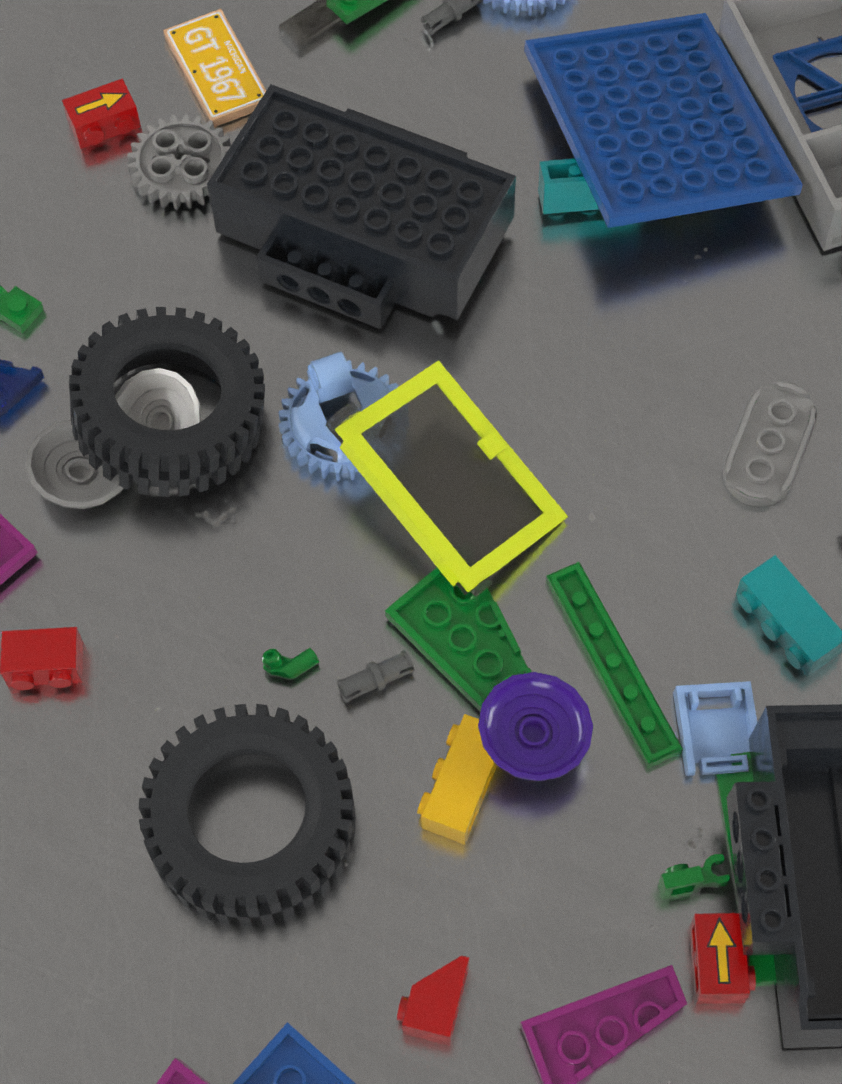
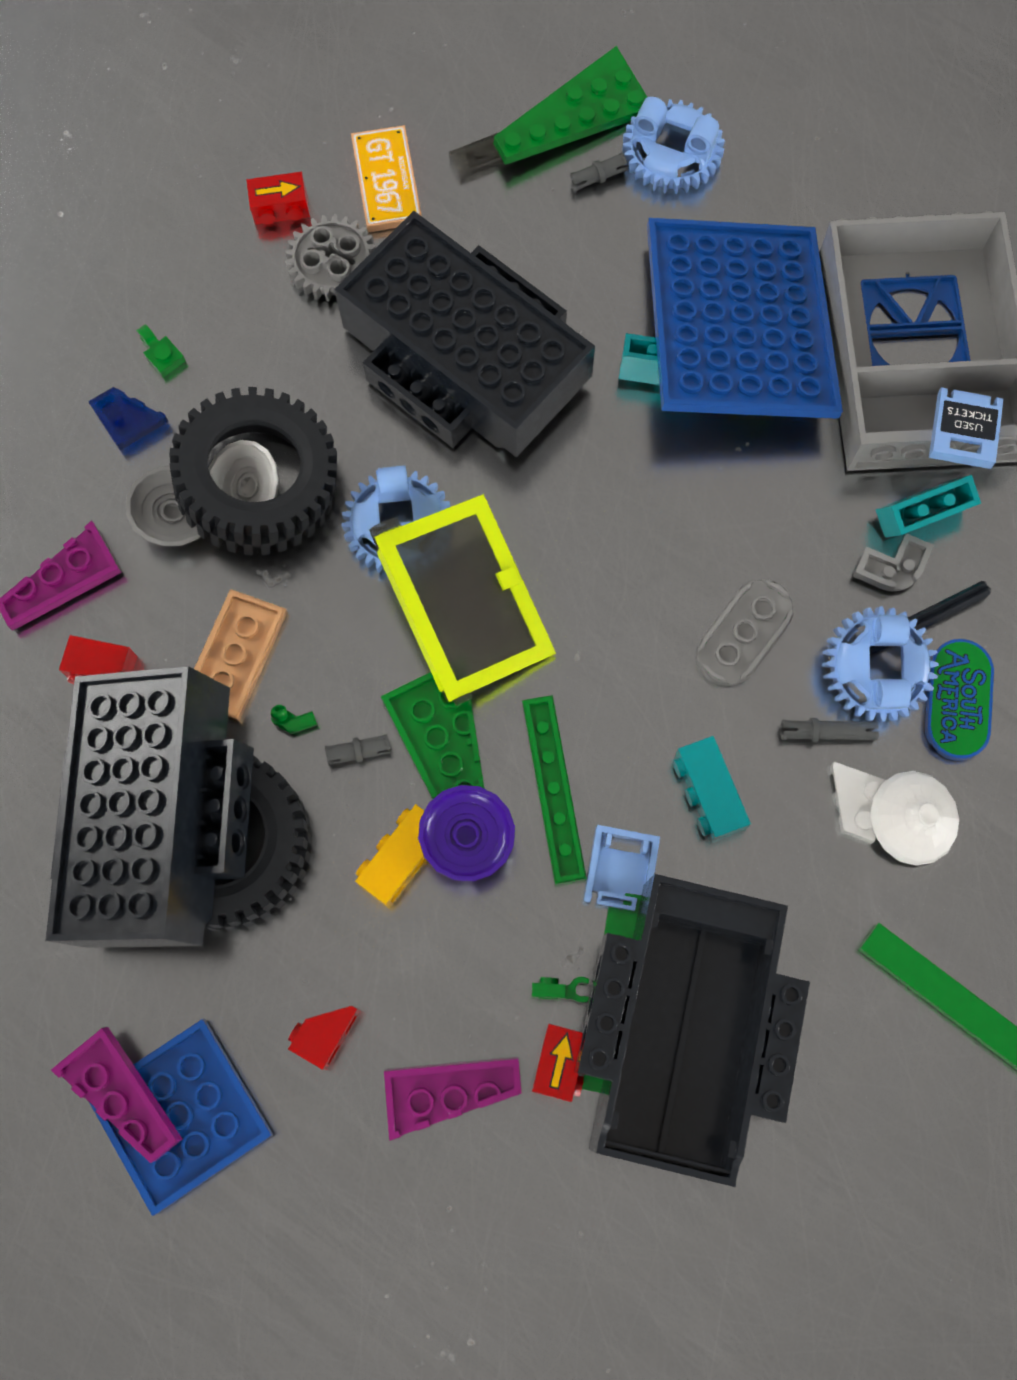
camera: 15 degrees right, 10 degrees up
none -> black piece [45,666,254,948]
none -> light nougat tile [194,589,288,722]

